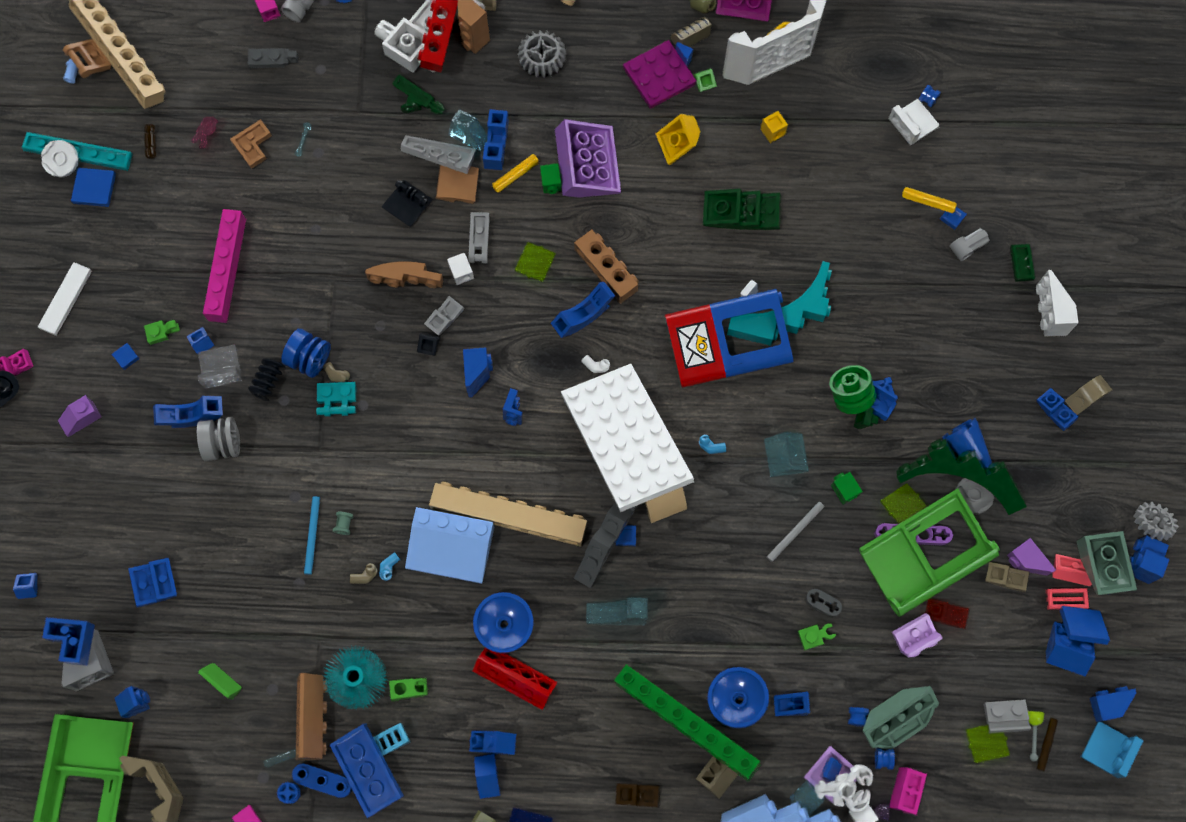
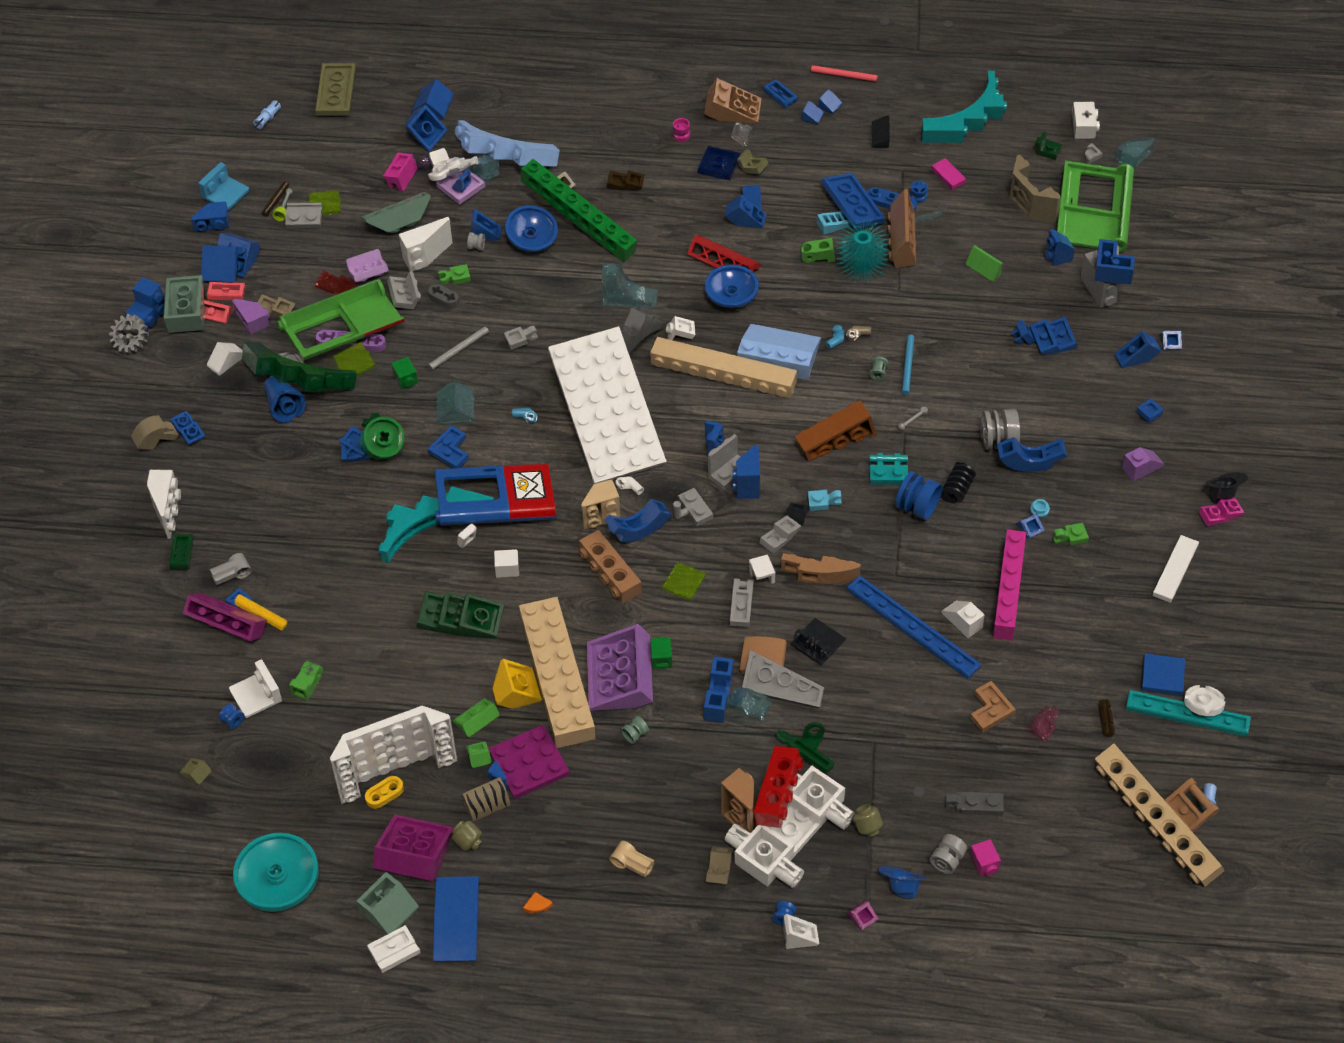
camera: 175 degrees left, 20 degrees down
blue tile [112,343,140,370] -> none
clear bracket [198,345,242,389] -> none
clear light blue hinge [295,122,311,156] -> none
dark tan arm [323,362,350,382] -> none
yellow axle [492,154,539,193] -> none
light grey gear [518,30,566,77] -> none
yellow brick [761,111,788,143] -> none
blue wheel [848,707,869,726] -> none
blue wheel [874,748,895,770] -> none
none -> olive slope [179,758,211,785]
none -> magenta brick [183,592,267,642]
none -> white slope [207,342,243,376]
none -> bright green leg [289,661,323,701]
none -> light grey bracket [387,272,421,309]
none -> white slope [399,217,453,272]
none -> blue plate [428,425,469,468]
none -> bright green slope [453,698,499,737]
none -> light grey wheel [467,232,485,251]
none -> white panel [494,549,519,578]
none -> light grey plate [504,326,538,350]
none -> tan brick [519,597,596,748]
none -> tan slope [581,479,621,530]
none -> sand green wheel [621,716,649,744]
none -> white bracket [666,316,695,340]
none -> light grey plate [673,488,713,526]
none -> light grey bracket [708,434,741,490]
none -> dark orange wedge [795,400,877,462]
none -> medium azure plate [808,490,842,511]
none -> blue tile [847,576,981,680]
none -> olive head [853,804,883,837]
none -> light grey hinge [898,407,928,430]
none -> white slope [942,601,985,638]
none -> blue tile [1012,320,1035,345]
none -> medium azure plate [1030,499,1050,517]
none -> blue slope [1115,331,1161,368]
none -> blue plate [1136,398,1164,423]

